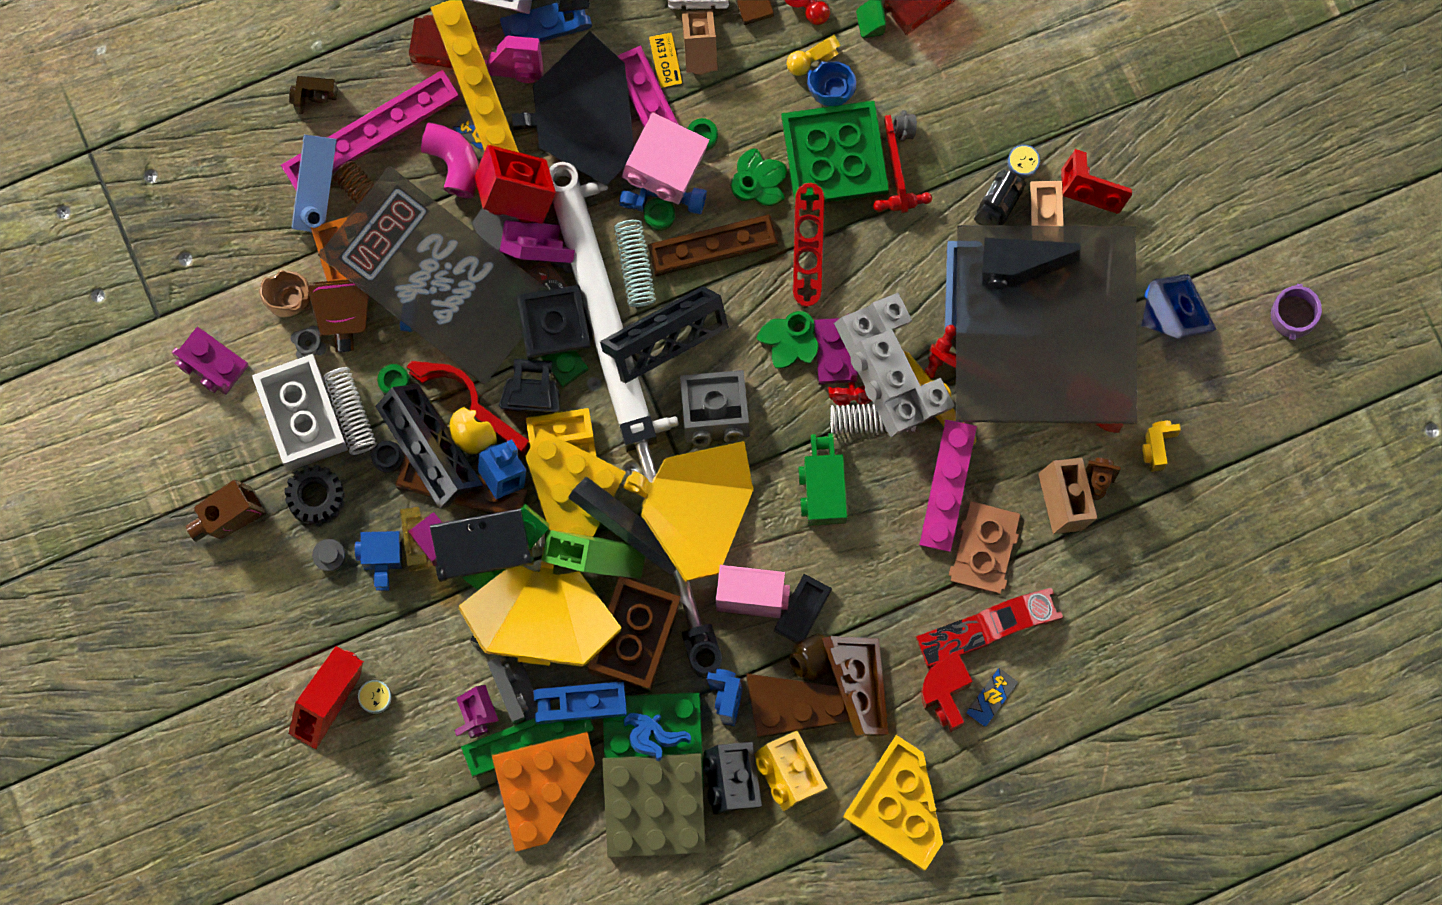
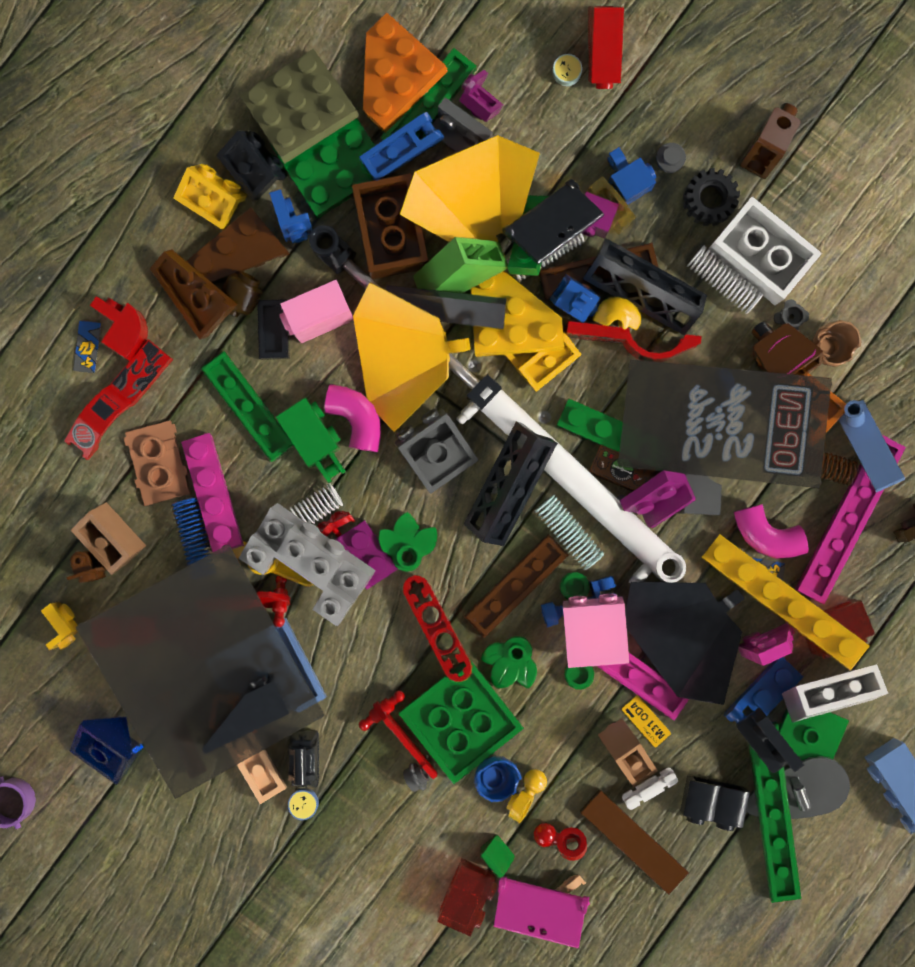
camera: 150 degrees right, 10 degrees up
magenta bracket [172,326,249,395] -> none
black plate [371,441,404,473] -> none
green tile [377,364,410,395] -> none
red brick [475,145,556,224] -> none
black piece [499,359,561,414] -> none
black tile [516,285,591,359] -> none
blue piece [624,713,691,761] -> none
yellow plate [843,735,943,871] -> none
red bracket [1061,149,1132,214] -> none
none -> blue piece [171,498,217,579]
none -> green tile [201,351,294,462]
none -> dark pink cylinder [325,384,381,452]

